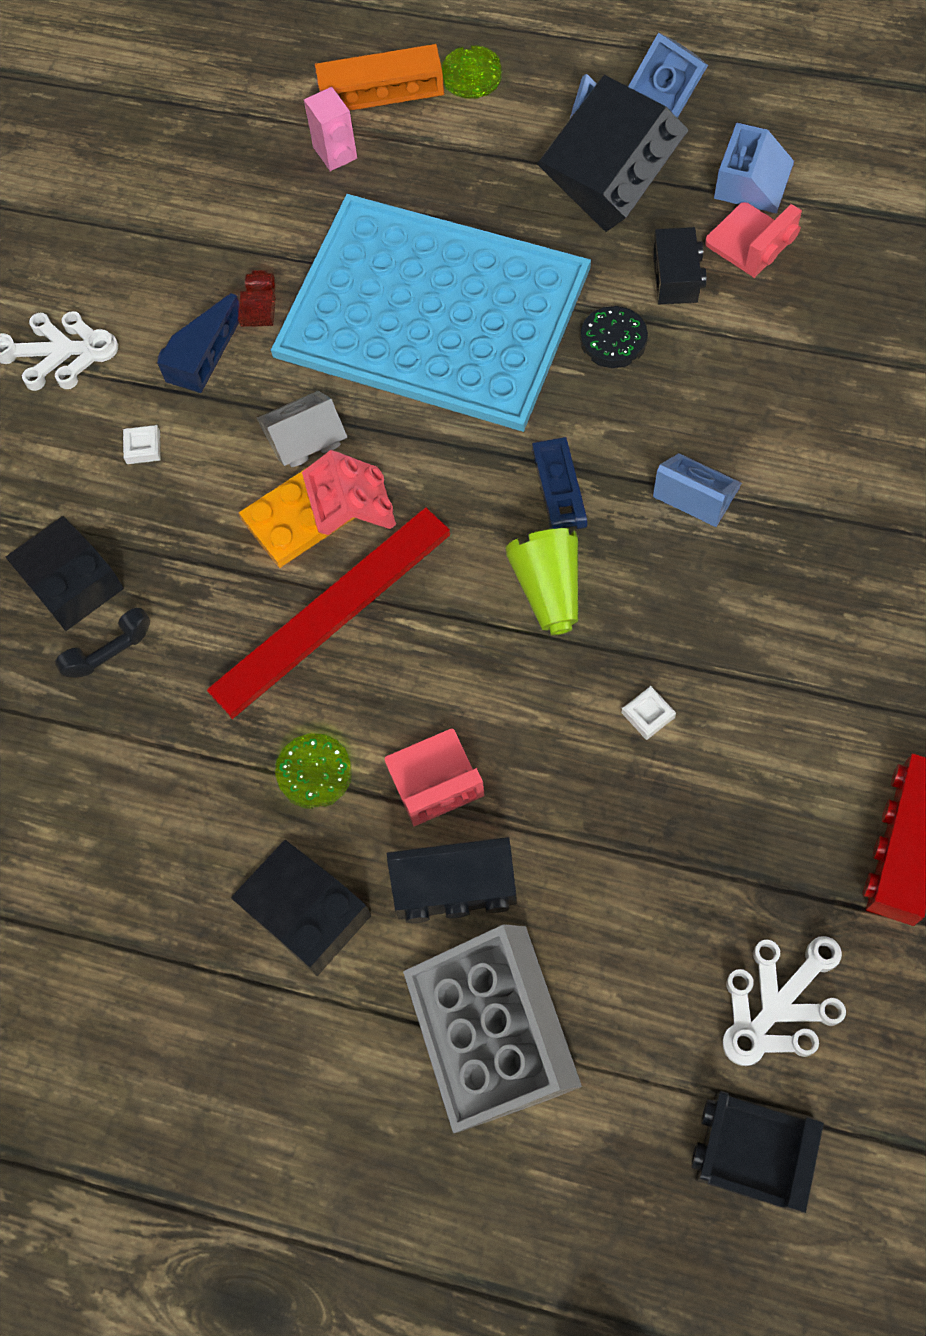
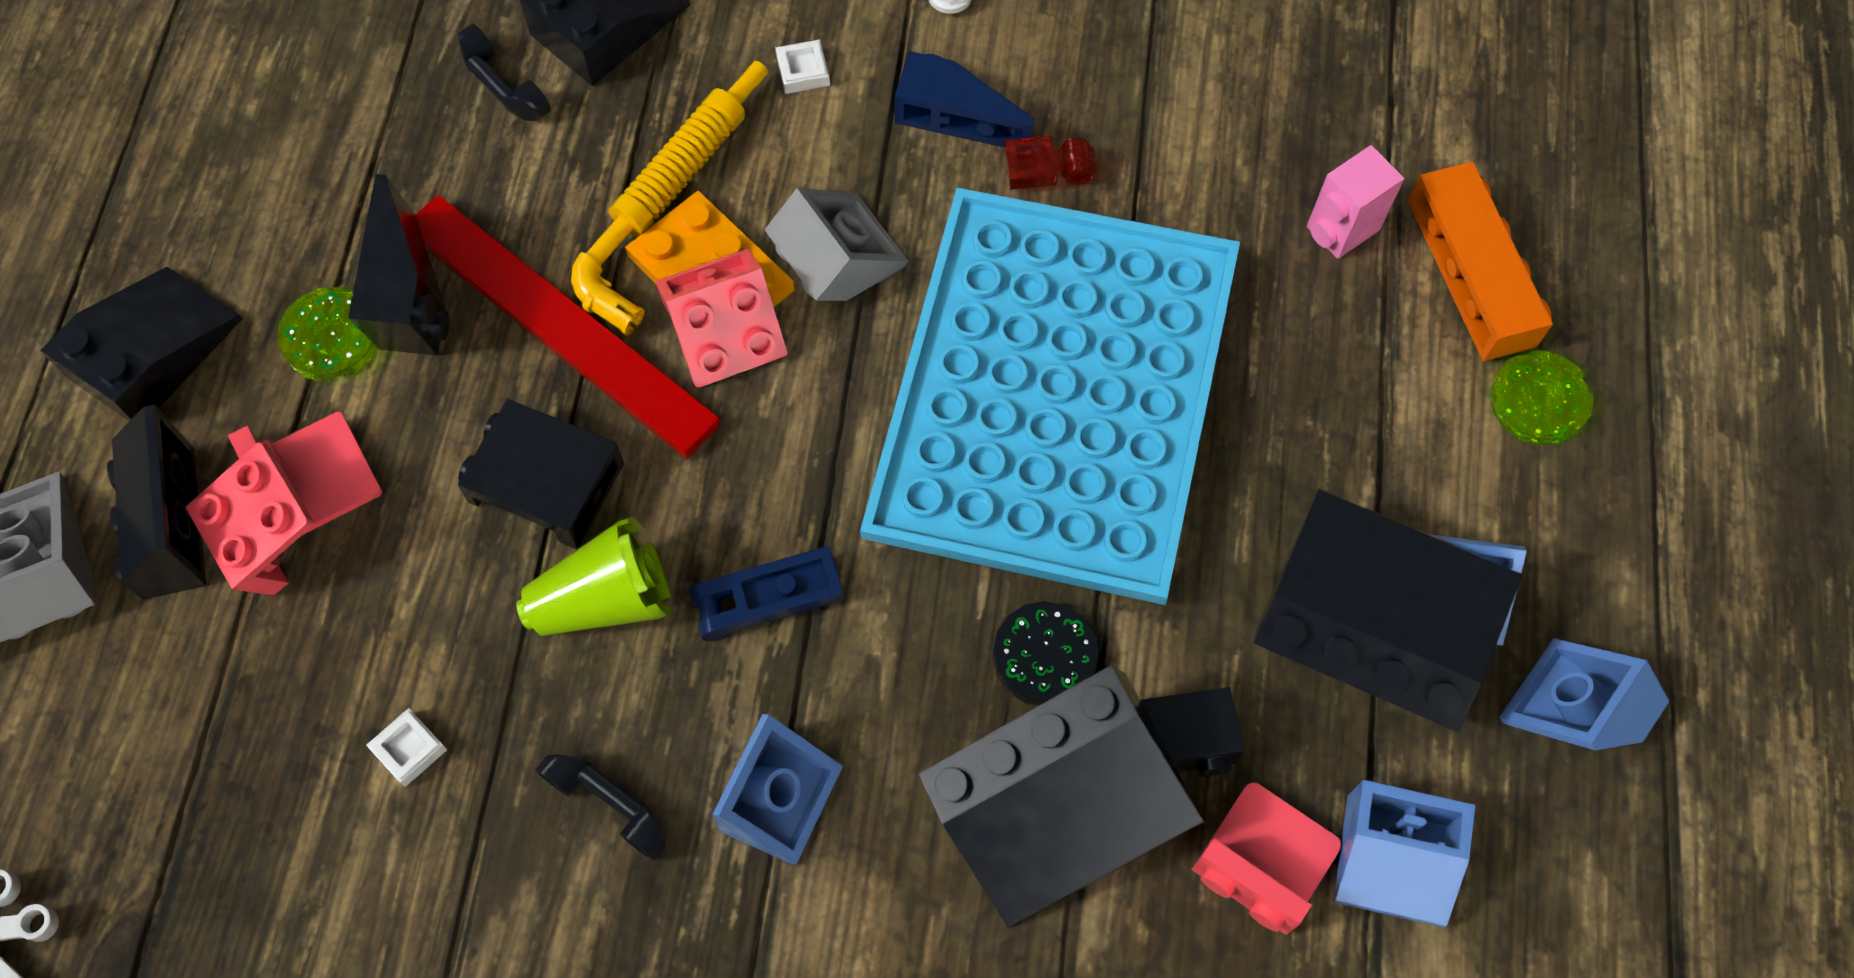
camera: 75 degrees right, 0 degrees up
none -> coral bracket [185,442,314,596]
none -> black slope [348,174,450,356]
none -> black panel [457,398,624,550]
none -> black bar [534,754,665,861]
none -> yellow piece [571,61,768,336]
none -> black slope [919,665,1205,928]

